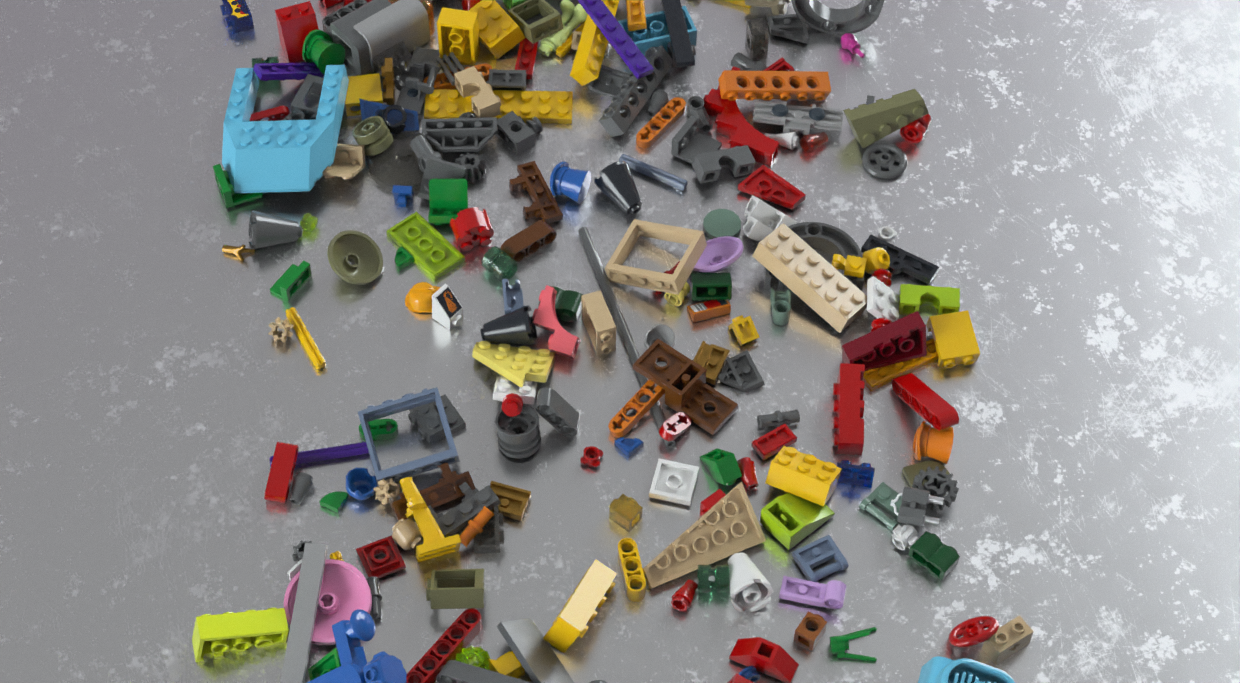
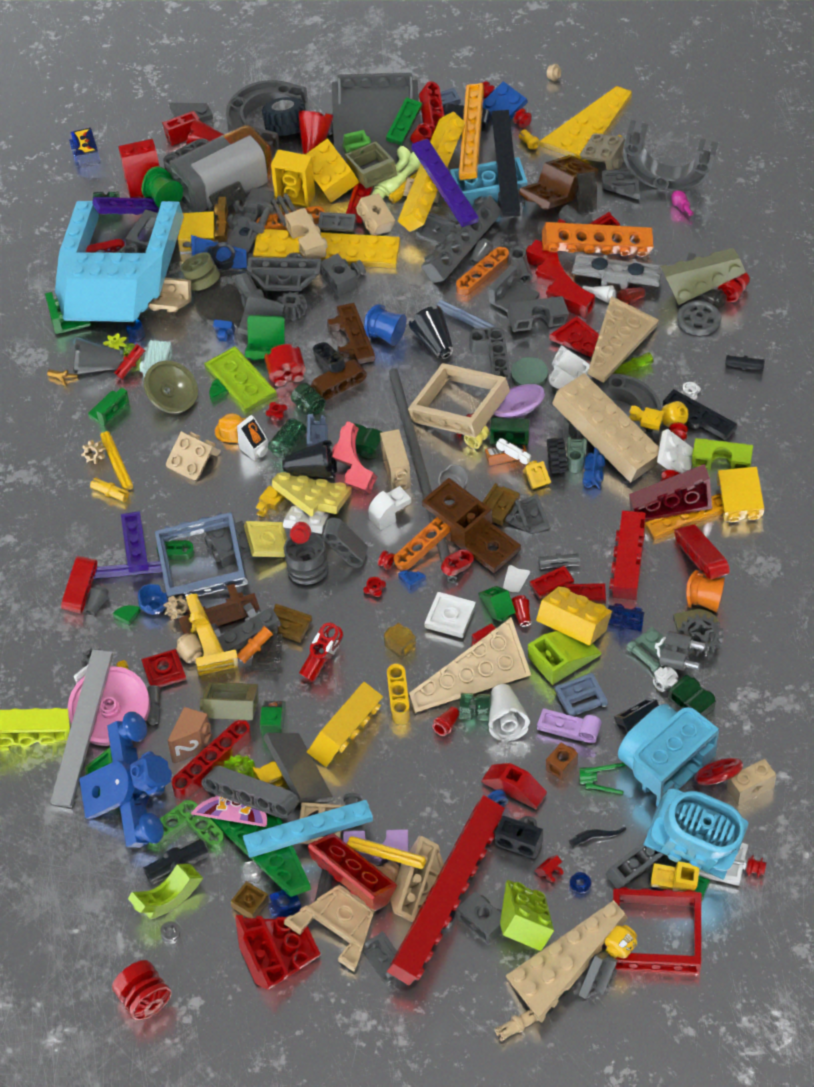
camera: 10 degrees right, 0 degrees up
none -> yellow pin [90,477,130,503]
none -> neon yellow plant [103,333,127,350]
none -> red pin [114,343,146,380]
none -> dark purple plate [121,511,149,573]
none -> clear blue piece [126,319,146,347]
none -> light aqua brick [140,340,173,377]
none -> tan bracket [166,432,221,481]
none -> nougat slope [167,707,213,763]
none -> light yellow plate [244,521,287,557]
none -> yellow plate [256,485,286,517]
none -> green slope [260,701,286,738]
none -> red plate [265,402,287,421]
none -> clear green piece [268,418,307,459]
none -> red connector [299,622,344,682]
none -> black beam [313,342,346,372]
none -> tan brick [356,193,395,235]
none -> white brick [368,486,411,531]
none -> red bush [378,550,395,570]
none -> dark grey beam [469,327,511,389]
none -> white axle [496,438,531,465]
none -> white sticker [503,565,530,593]
none -> reddish brown bracket [519,155,599,210]
none -> black tyre [547,437,567,473]
none -> red plate [565,583,606,604]
none -> blue hinge [583,448,605,490]
none -> tan wing [588,296,659,383]
none -> clear neon green axle [612,352,654,375]
none -> black panel [614,697,659,733]
none -> medium azure brick [618,704,719,806]
none -> clear smoke cone [698,289,727,308]
none -> black pin [725,355,765,371]

